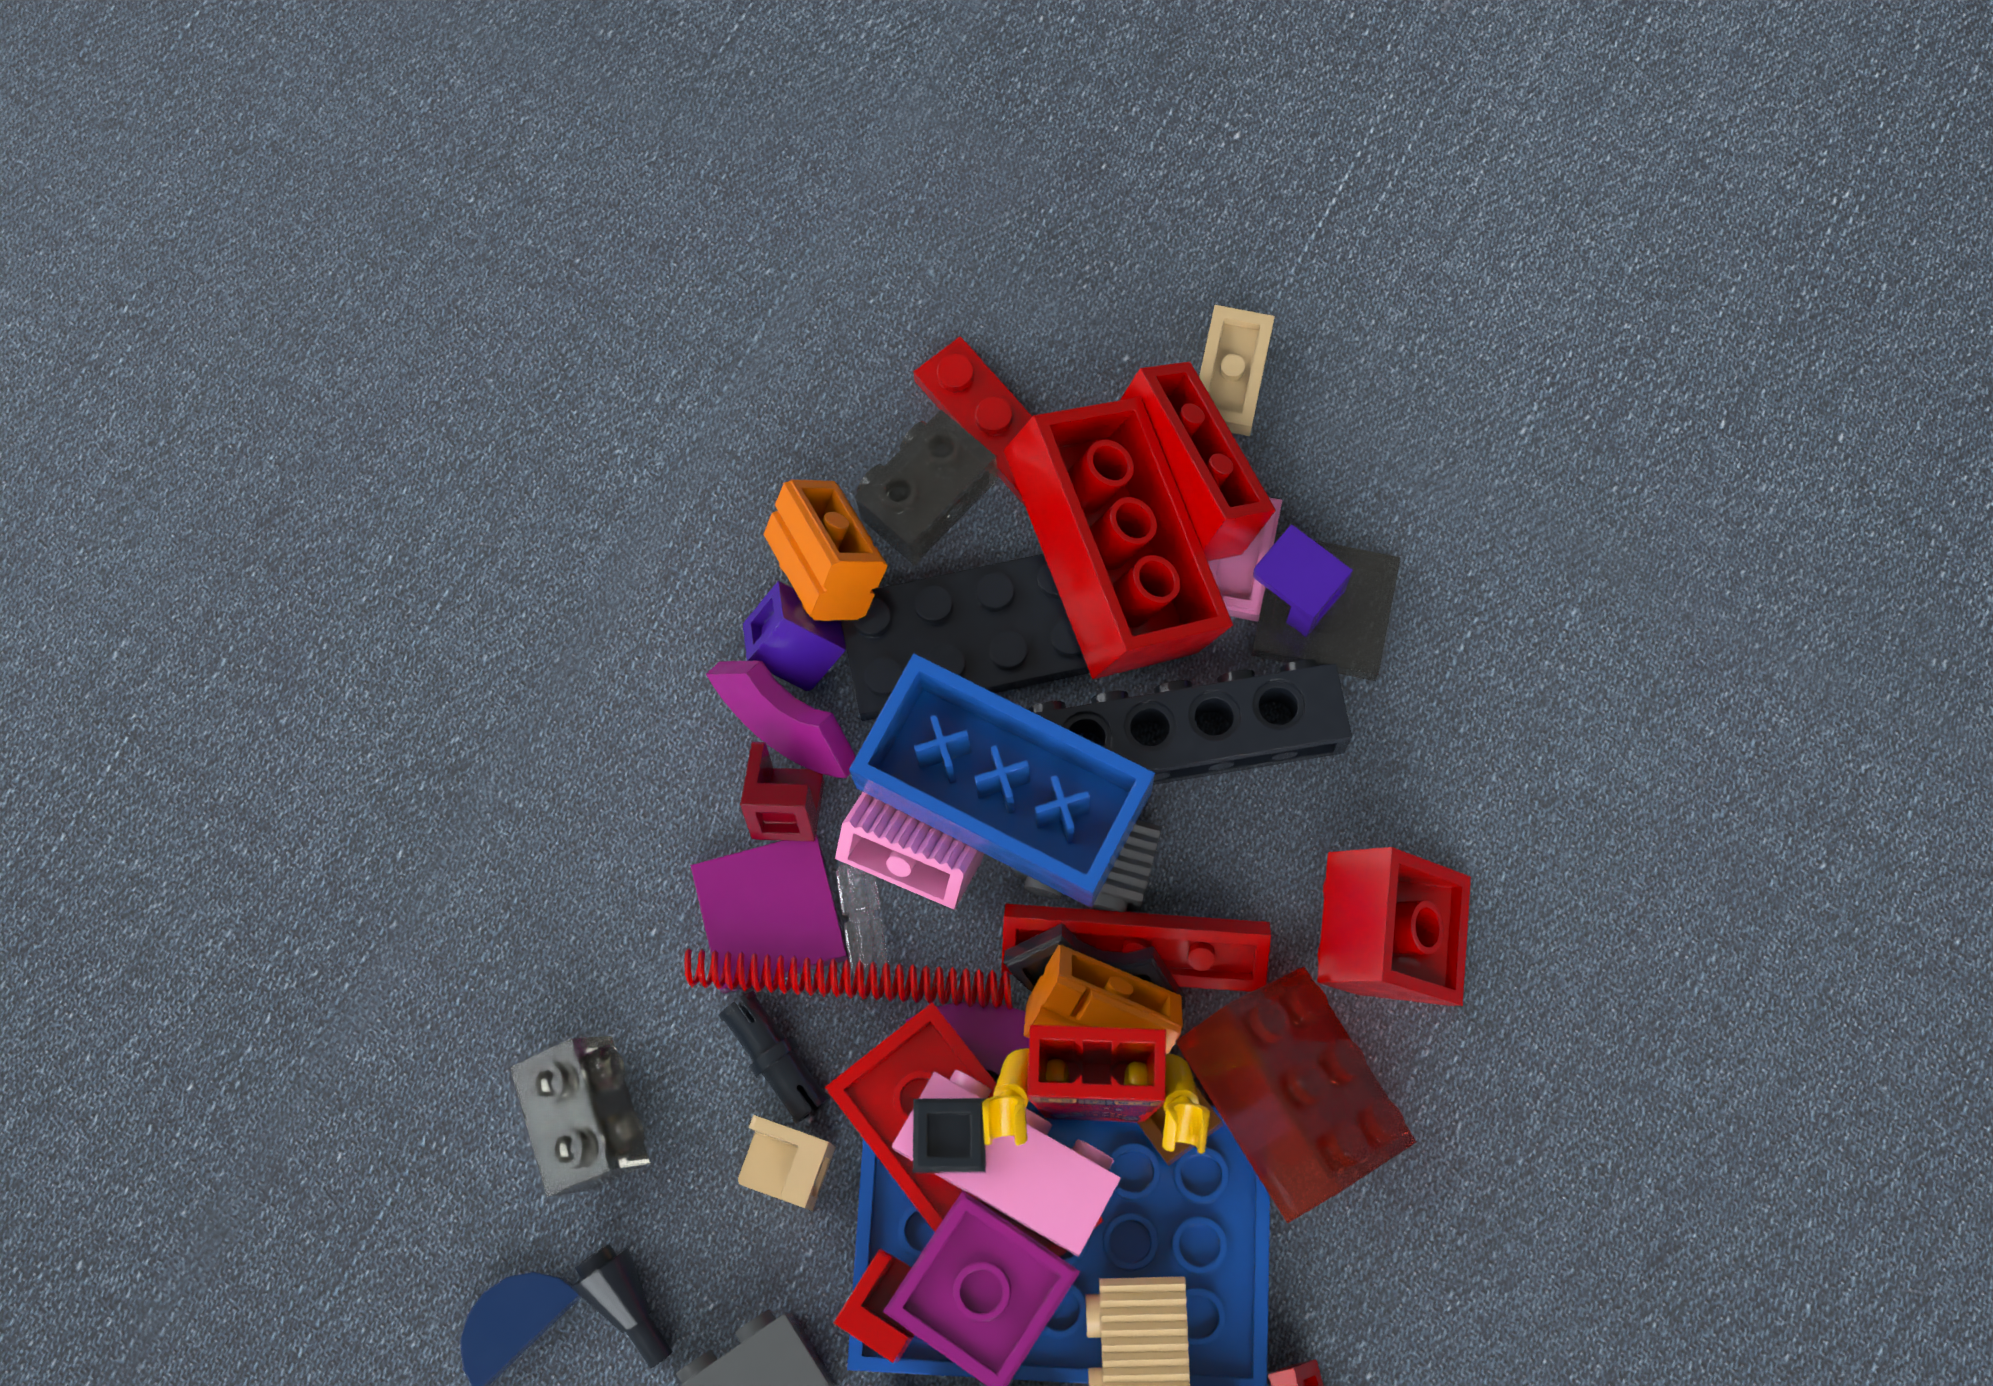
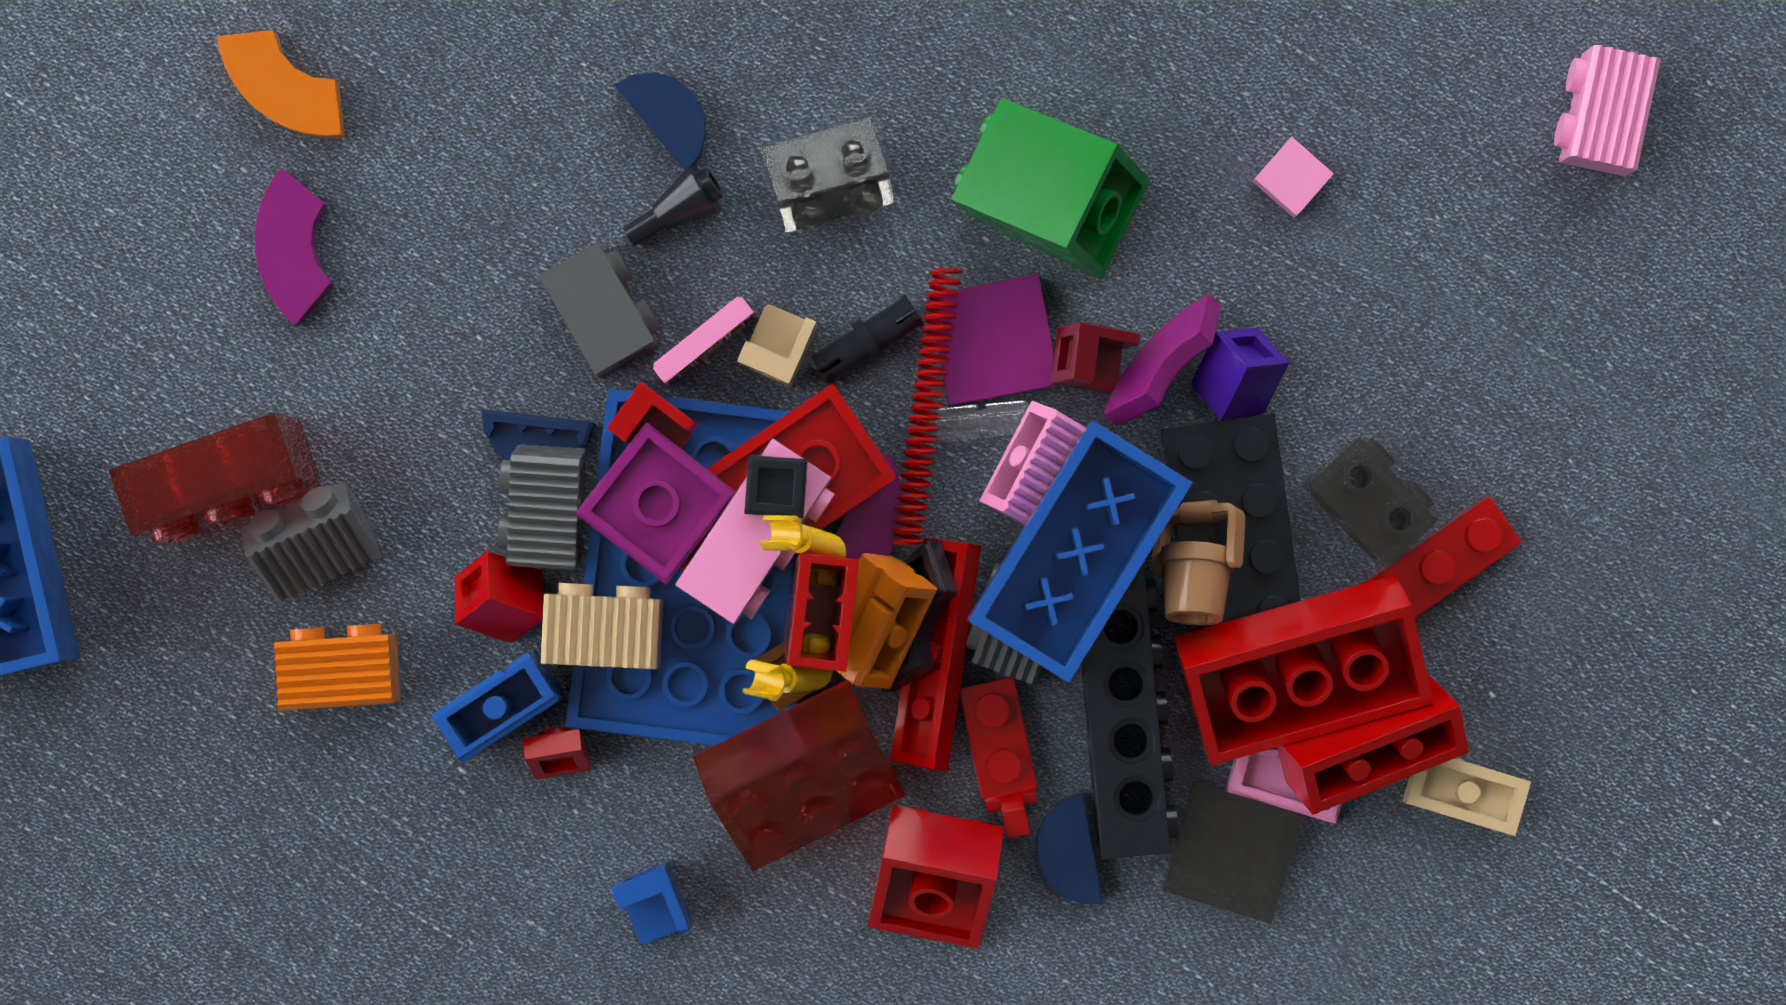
camera: 90 degrees right, 15 degrees up
orange brick [763,479,888,621] -> none
dark purple panel [1253,524,1353,637] -> none
none -> blue panel [611,861,694,944]
none -> bright pink tile [653,296,756,387]
none -> green slope [951,98,1150,280]
none -> red hinge [959,677,1037,839]
none -> dark blue tile [1036,791,1103,904]
none -> medium nougat piece [1152,500,1245,625]
none -> bright pink tile [1252,137,1334,218]
none -> bright pink brick [1554,45,1661,177]

